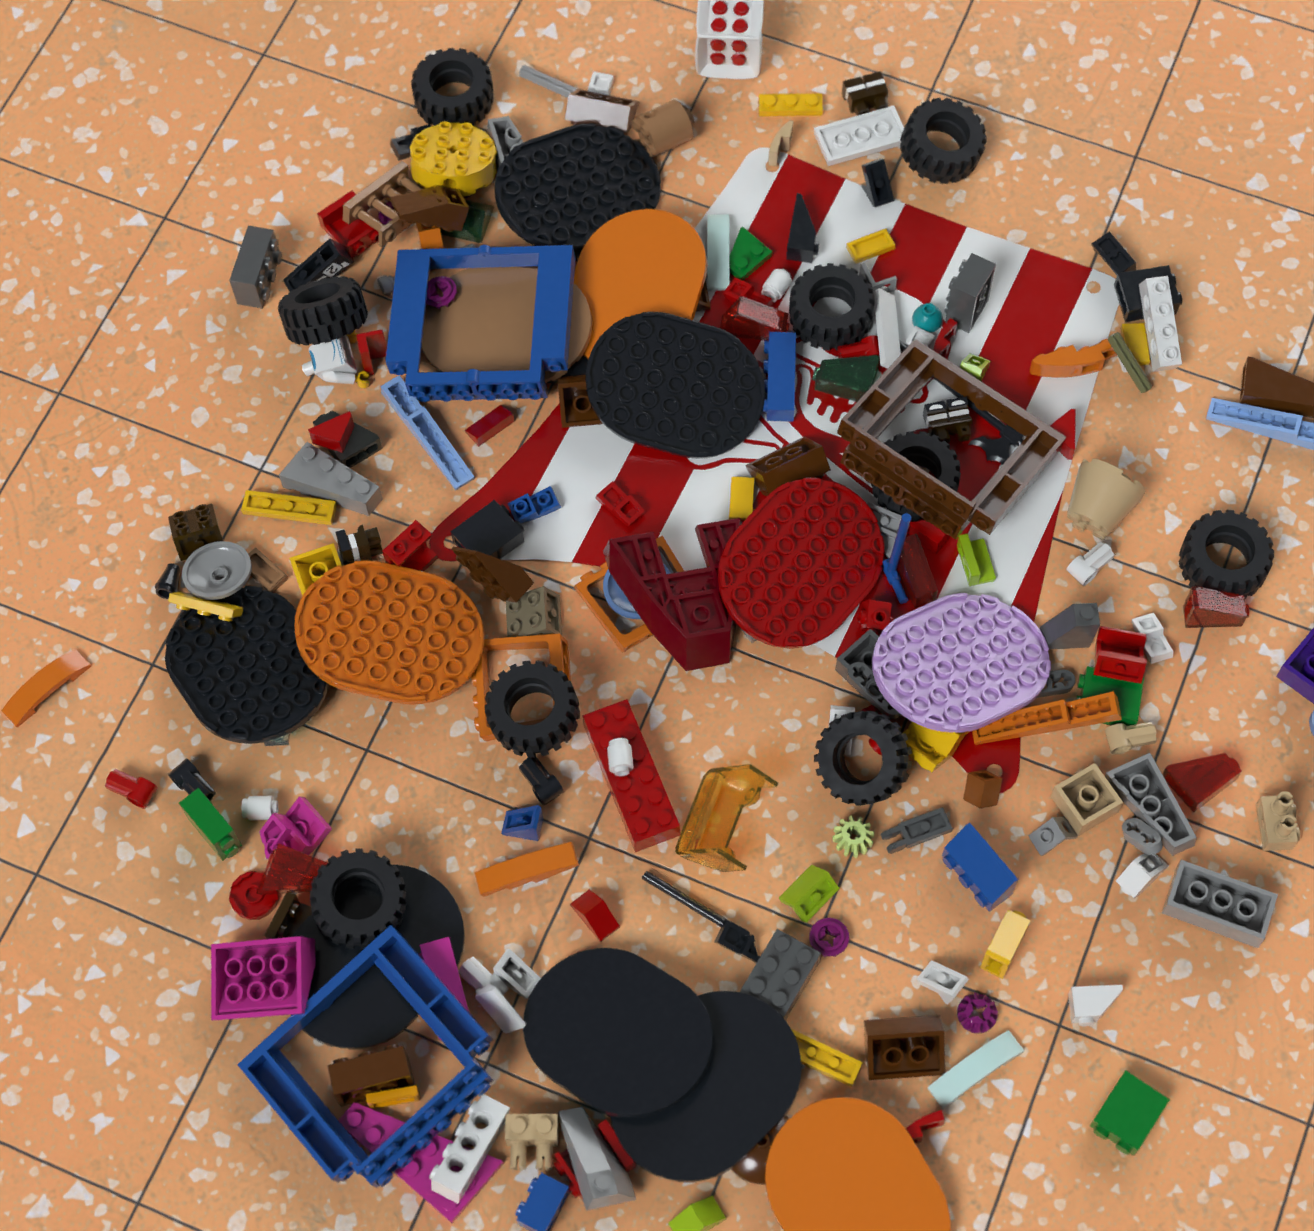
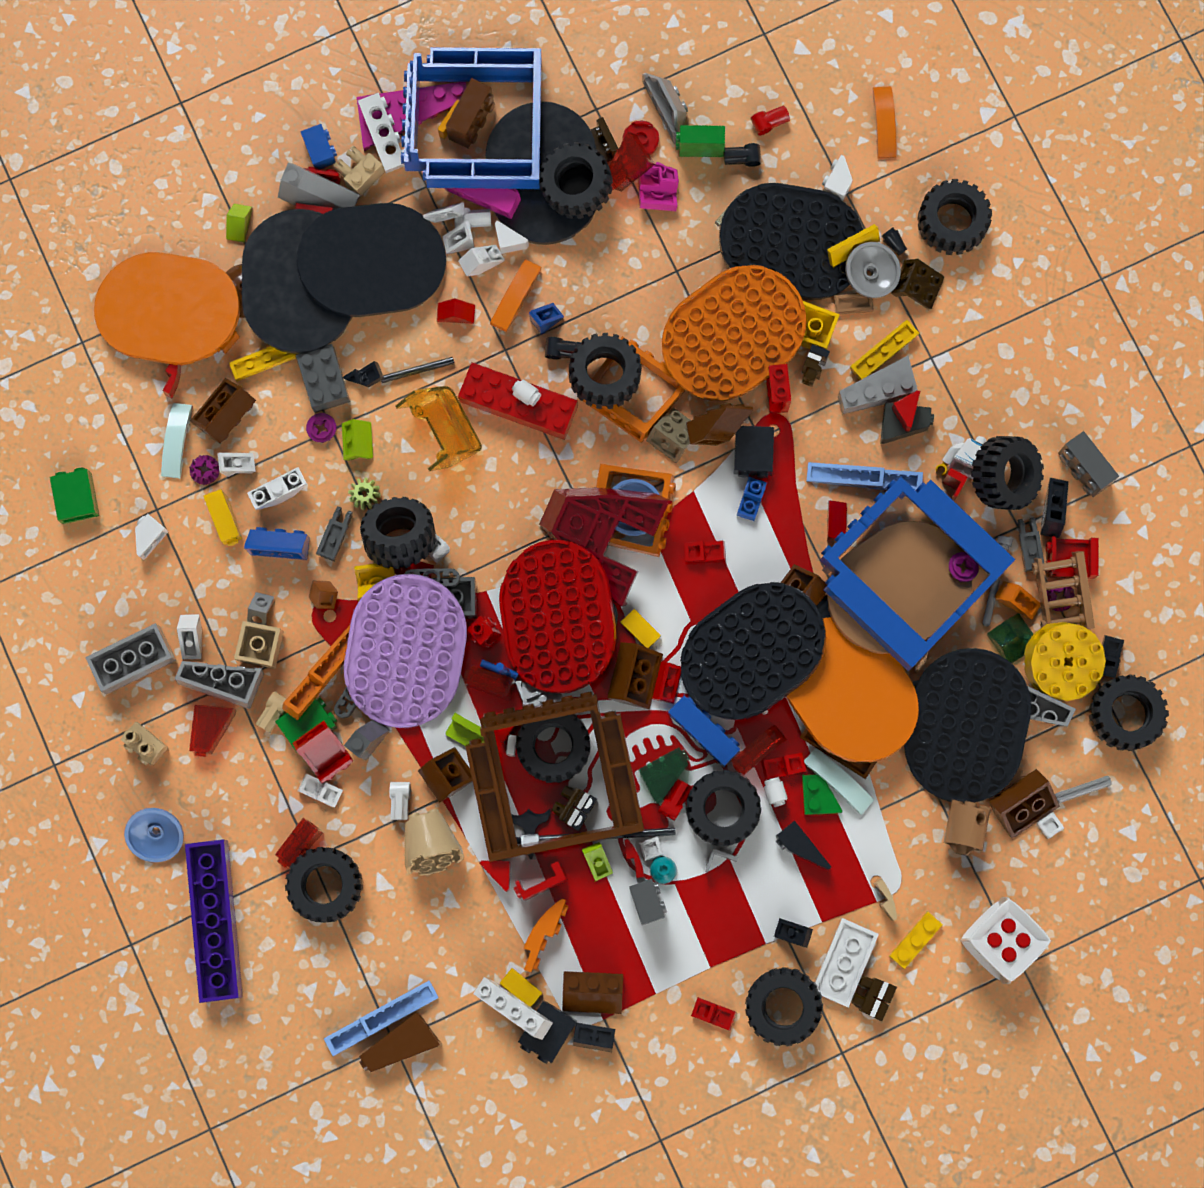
camera: 135 degrees right, 15 degrees up
dark pink slope [211,936,315,1021] -> none
white brick [242,796,279,820] -> none
reddish brown slope [390,185,469,232] -> none
yellow tile [846,228,895,264] -> none
white tile [873,288,901,369] -> none
olive axle [1108,332,1152,393] -> none
light grey beam [1122,818,1163,855] -> none
none -> white slope [247,467,307,510]
none -> reddish brown slope [418,747,473,803]
none -> white slope [458,245,505,276]
none -> white slope [495,221,529,254]
none -> red panel [513,861,568,901]
none -> reddish brown slope [562,971,623,1014]
none -> light grey wedge [642,73,688,144]
none -> red slope [652,662,681,704]
none -> red slope [691,997,737,1031]
none -> white slope [822,155,853,201]
none -> black tyre [918,179,992,255]
none -> dark grey hinge [1018,517,1044,572]

